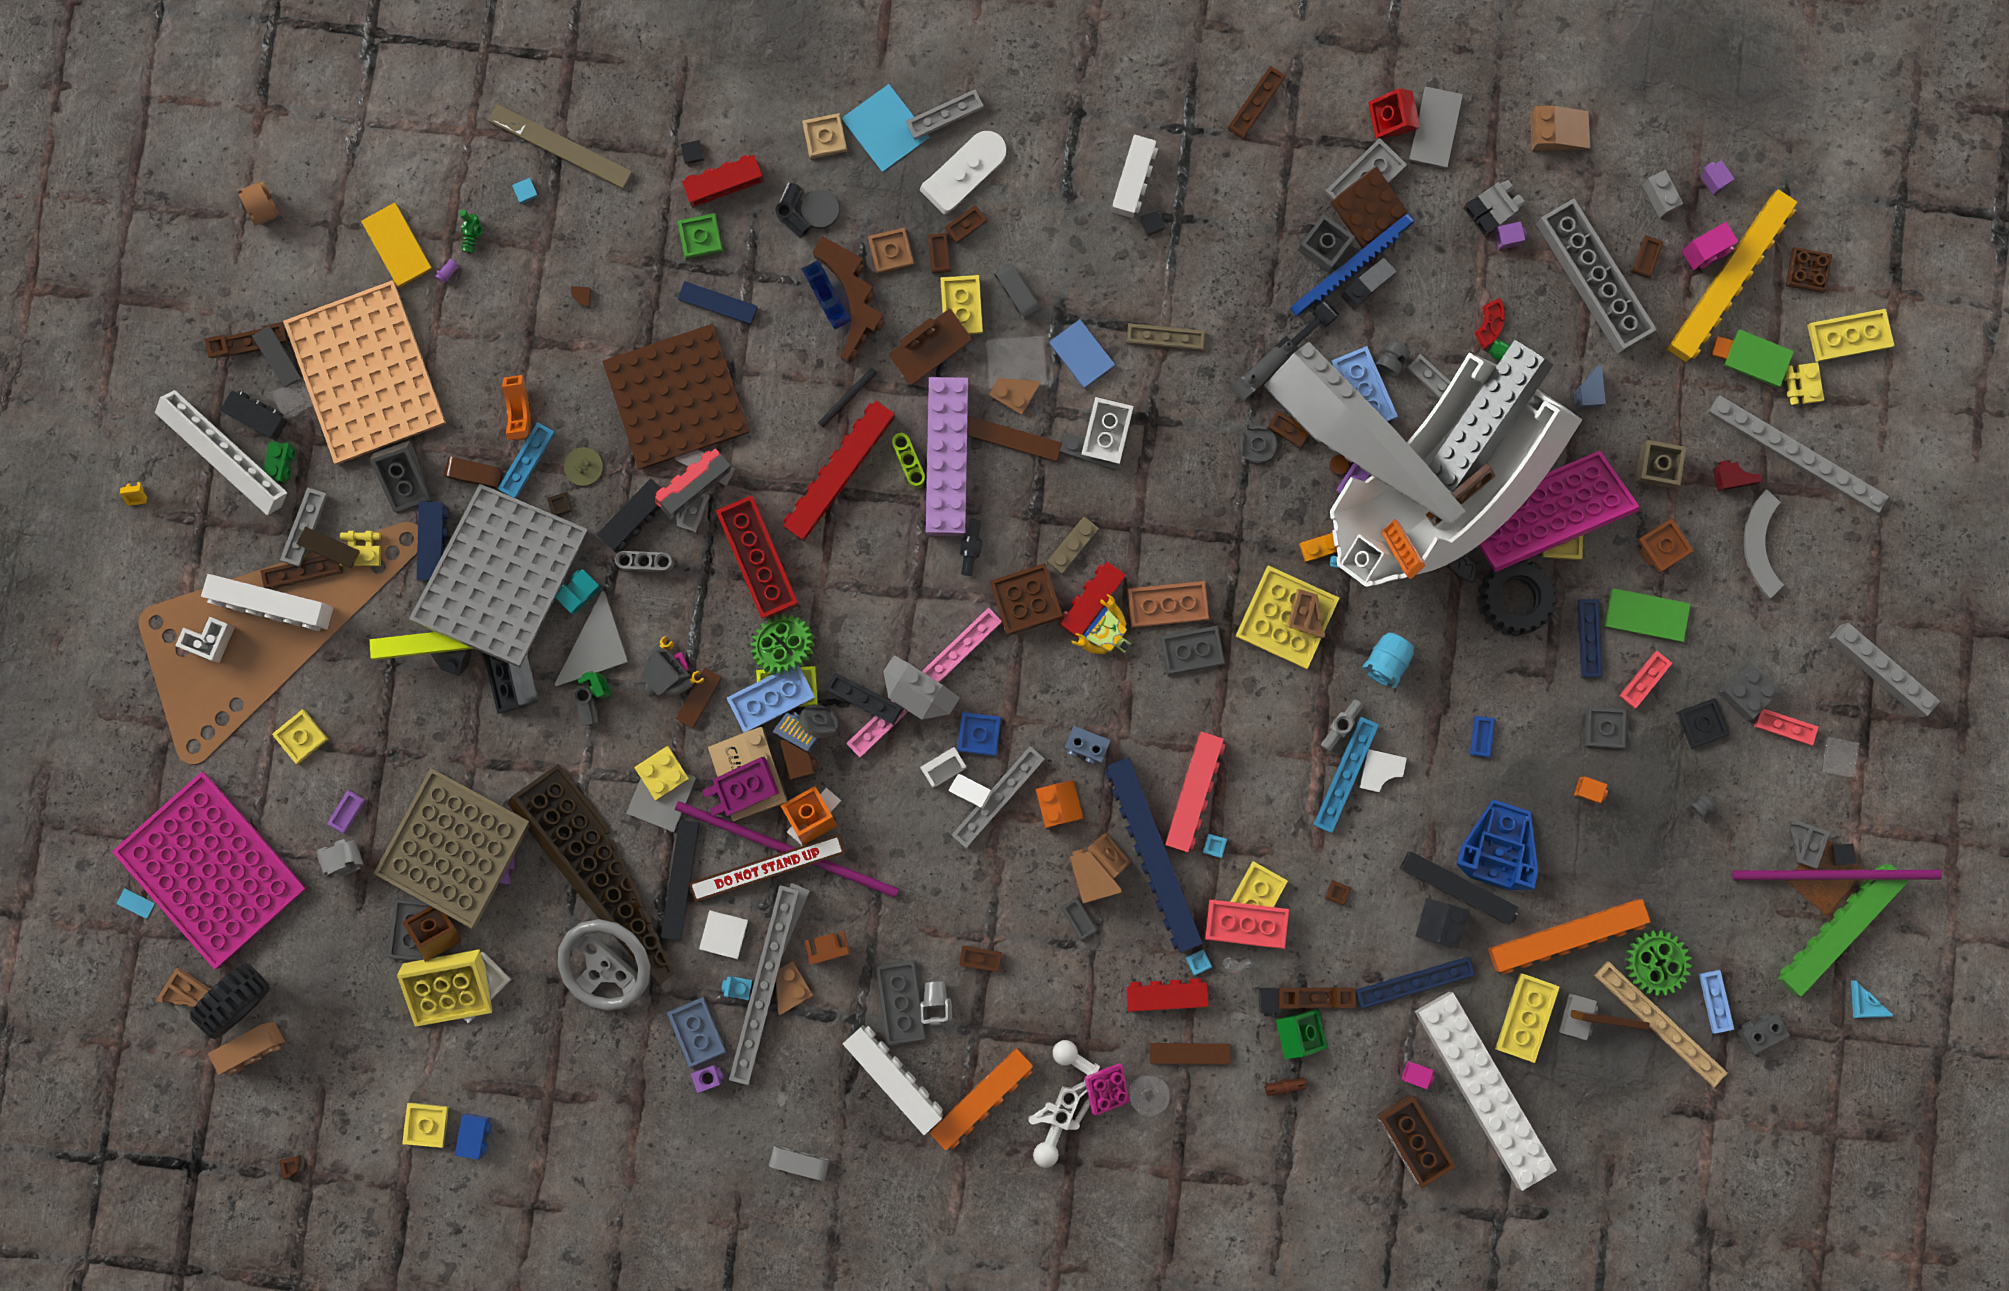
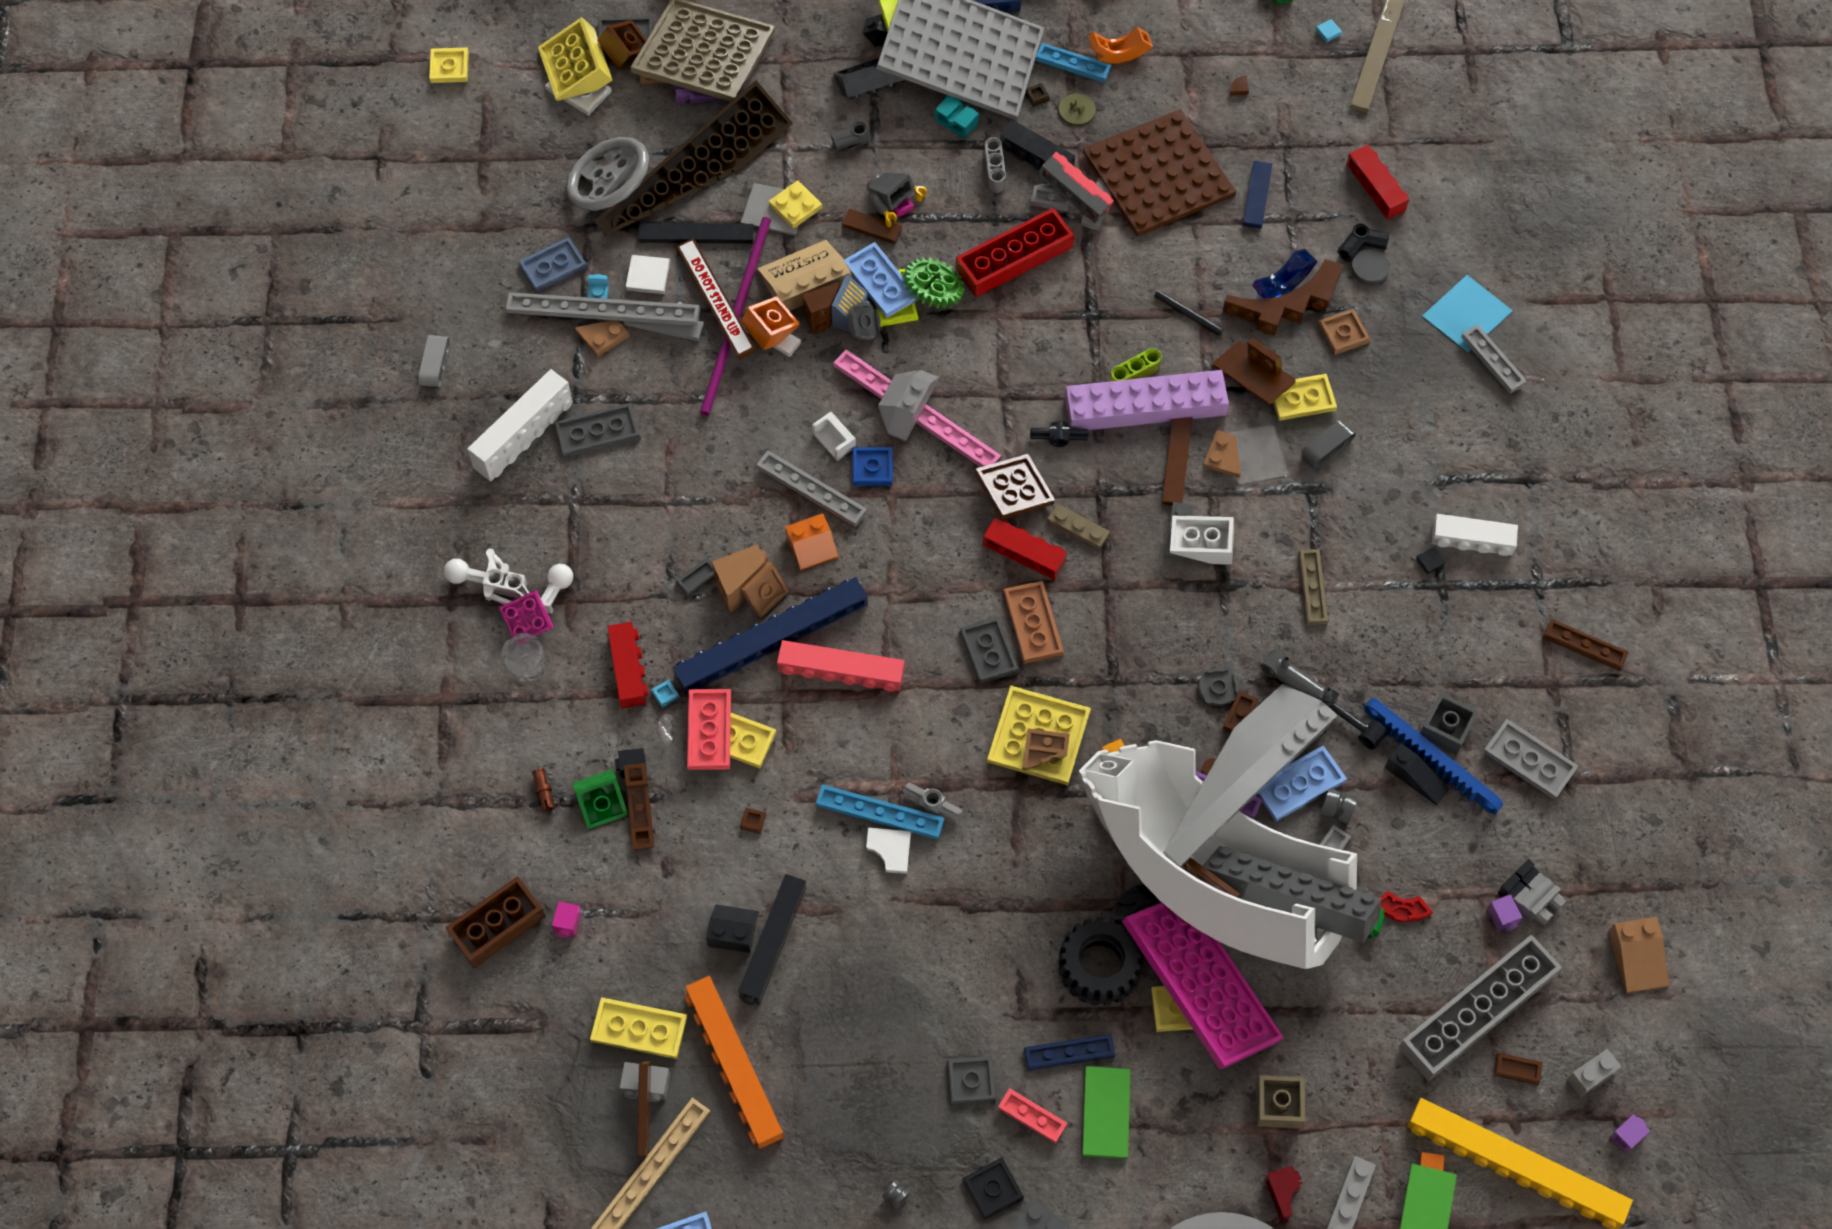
camera: 80 degrees right, 20 degrees down
reddish brown beam [443,457,503,489] -> none
blue brick [455,1113,492,1160] -> none
light grey tile [555,591,629,687] -> none
green bracket [578,671,613,700] -> none
bright green tile [677,213,723,259] -> none
black tile [681,140,704,164] -> none
medium lavender brick [691,1064,724,1093] -> none
magenta tile [702,756,779,816] -> none
red brick [783,400,895,542] -> none
tan tile [802,113,848,159] -> none
dark orange panel [805,930,851,965] -> none
black plate [825,673,903,725] -> none
white piece [920,131,1006,215] -> none
light grey piece [920,982,952,1026] -> none
reddish brown tile [928,232,951,274] -> none
orange brick [929,1048,1033,1151] -> none
reddish brown plate [945,205,987,244] -> none
white tile [948,774,992,809] -> none
reddish brown plate [959,945,1002,972] -> none
medium blue tile [1049,319,1115,389] -> none
sand blue brick [1064,726,1110,765] -> none
torso [1072,594,1131,654] -> none
reddish brown tile [1150,1043,1230,1064] -> none
medium azure tile [1202,834,1227,858] -> none
reddish brown plate [1330,166,1408,249] -> none
dark blue tile [1356,956,1476,1009] -> none
medium azure piece [1362,633,1414,688] -> none
red slope [1368,88,1420,139] -> none
orange tile [1381,519,1426,580] -> none
light grey tile [1409,86,1463,169] -> none
white brick [1415,992,1557,1191] -> none
blue wedge [1456,799,1538,890] -> none
blue tile [1470,716,1495,758] -> none
sand blue slope [1574,365,1606,409] -> none
orange brick [1574,776,1608,804] -> none
bright green gear [1625,930,1692,996] -> none
dark orange panel [1638,518,1694,573] -> none
dark pink brick [1682,222,1739,271] -> none

